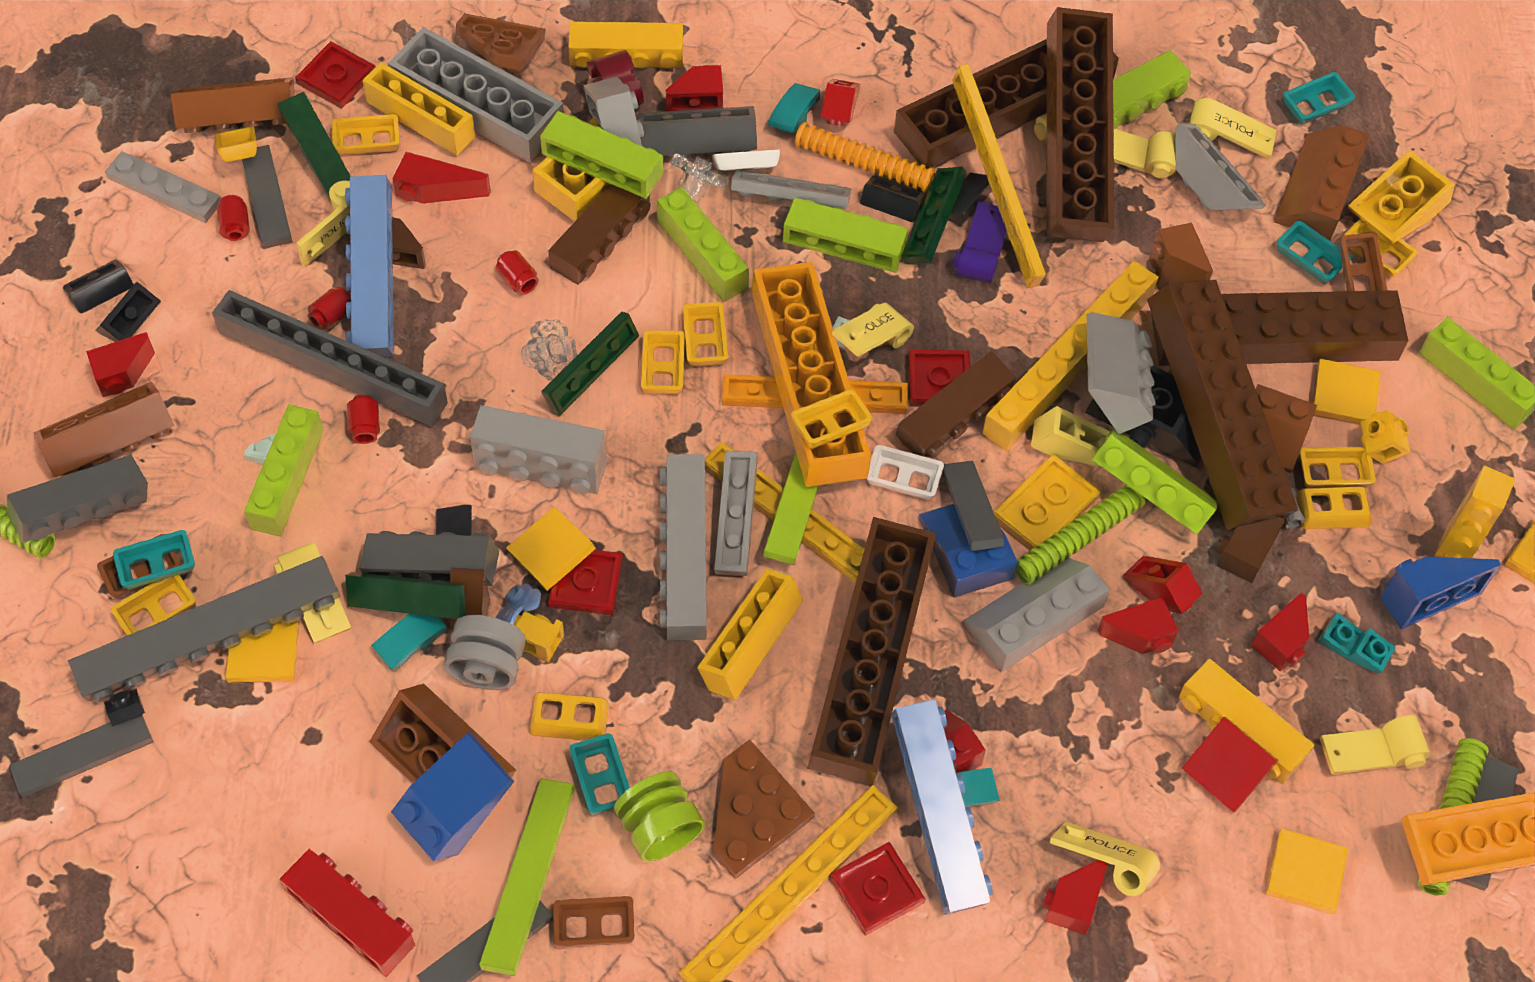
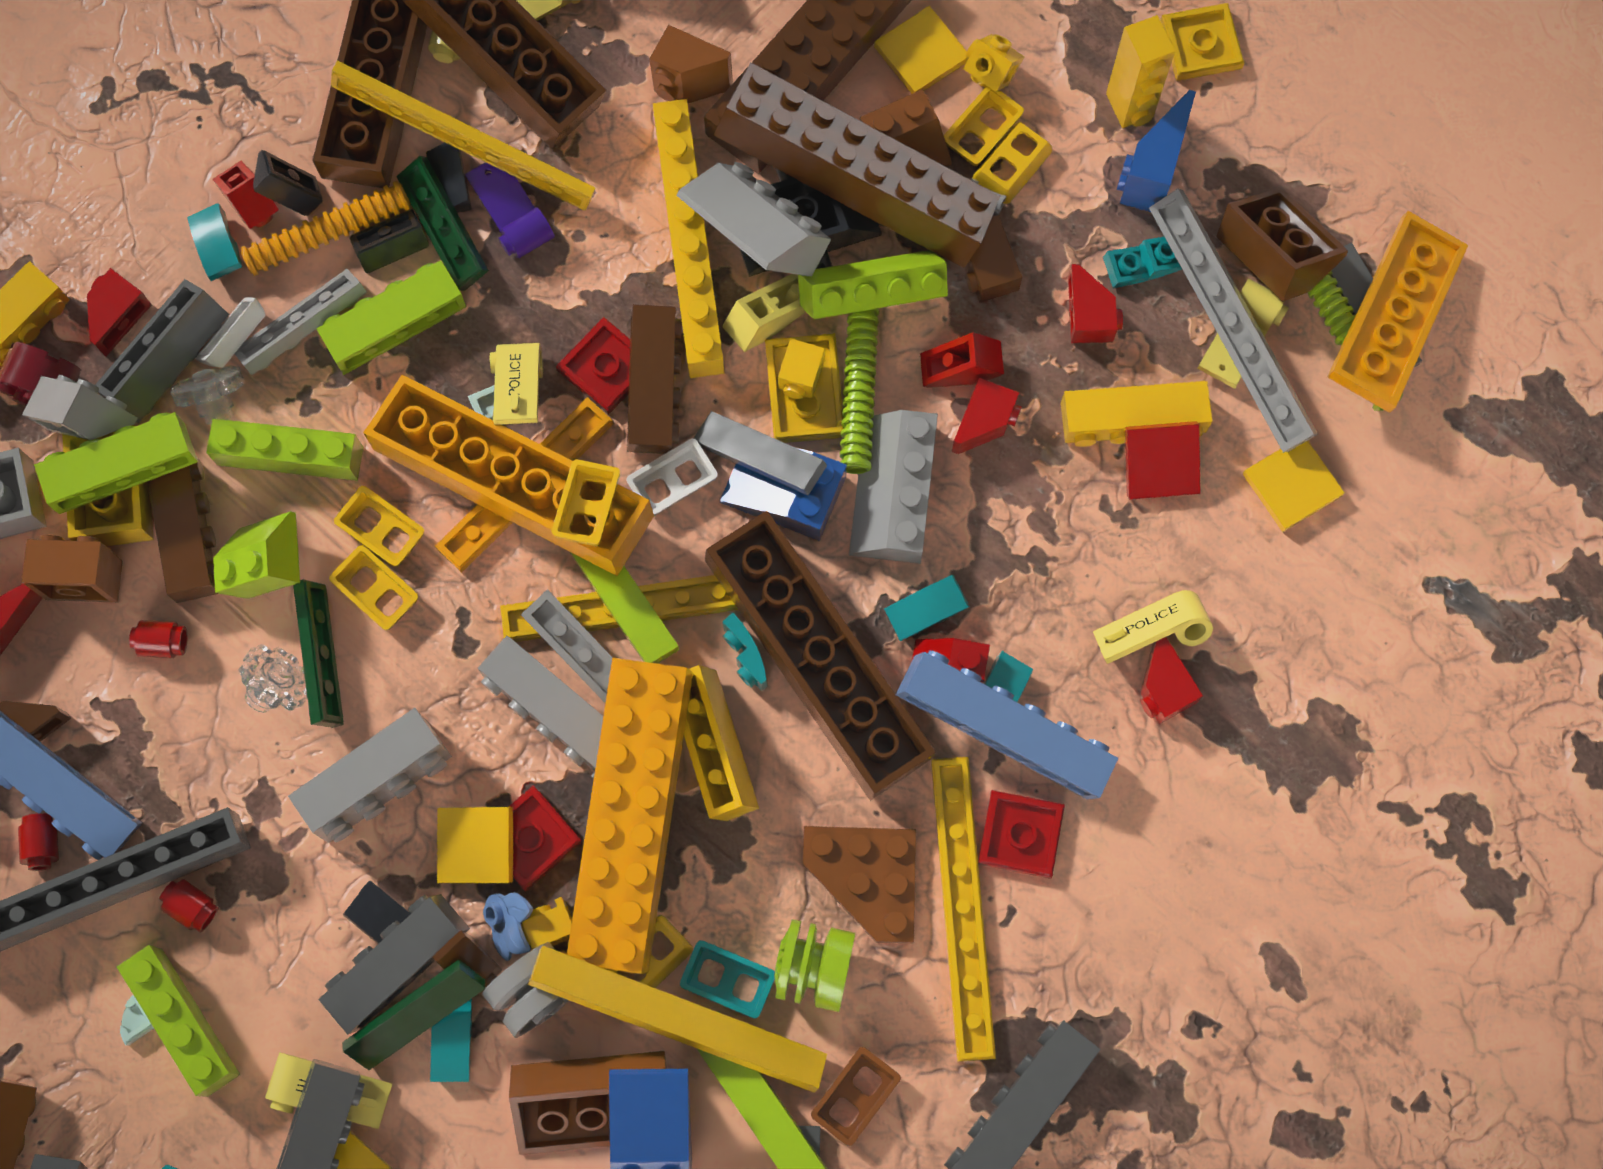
camera: 45 degrees left, 15 degrees up
none -> dark orange brick [21,535,123,603]
none -> lime slope [213,511,300,599]
none -> black slope [253,150,323,216]
none -> yellow tile [528,946,827,1093]
none -> light orange brick [567,658,693,974]
none -> teal slope [722,612,767,691]
none -> yellow brick [778,338,825,399]
none -> teal slope [884,575,970,641]
none -> light grey plate [1149,189,1318,452]
none -> reddish brown slope [1216,186,1348,302]

